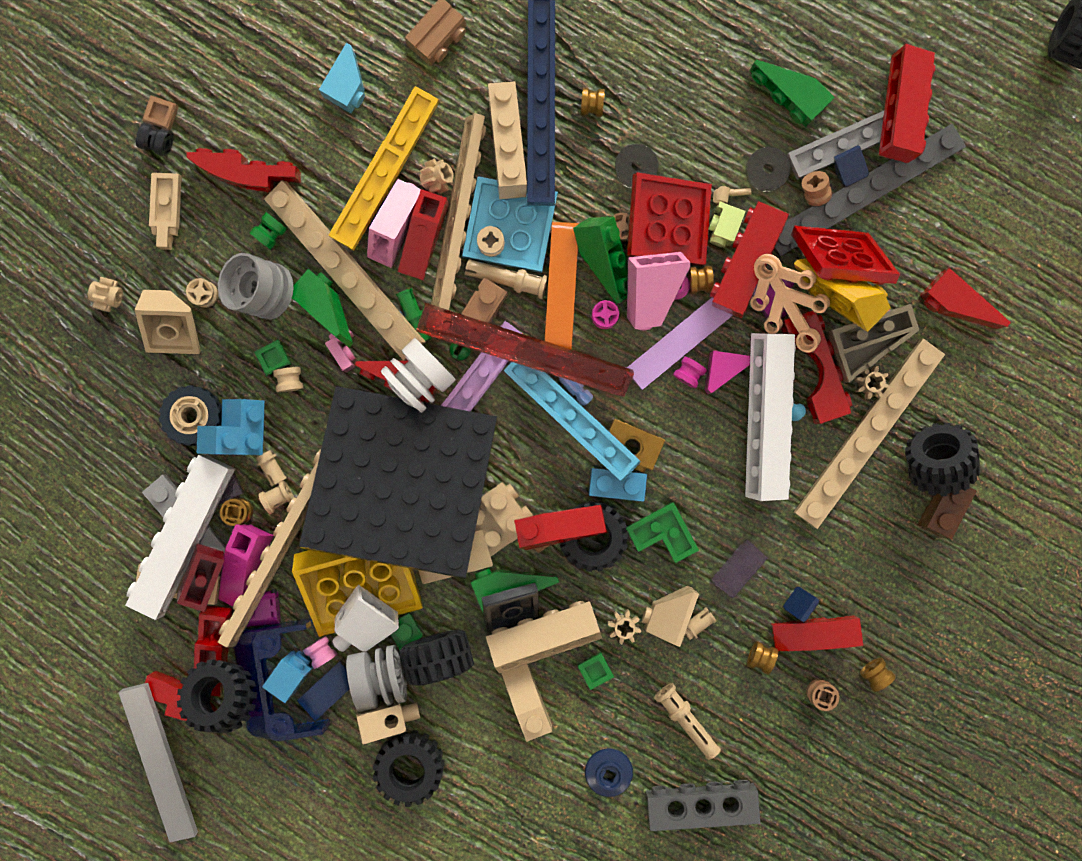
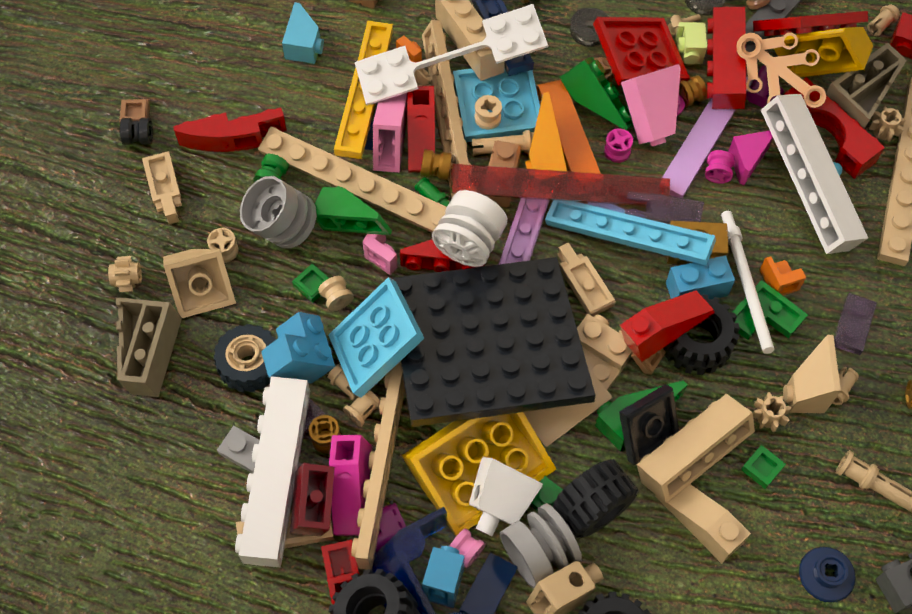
camera: 25 degrees left, 25 degrees down
none -> dark tan wedge [116,297,182,397]
none -> medium azure plate [328,277,424,398]
none -> white hinge [355,4,548,106]
none -> orange plate [396,35,422,62]
none -> pearl gold wheel [420,149,452,180]
none -> light orange slope [525,92,568,181]
none -> tan hinge [557,242,616,316]
none -> hinge [625,192,704,224]
none -> white bar [721,211,775,354]
none -> orange panel [759,256,806,296]
none -> tan pin [867,4,900,36]

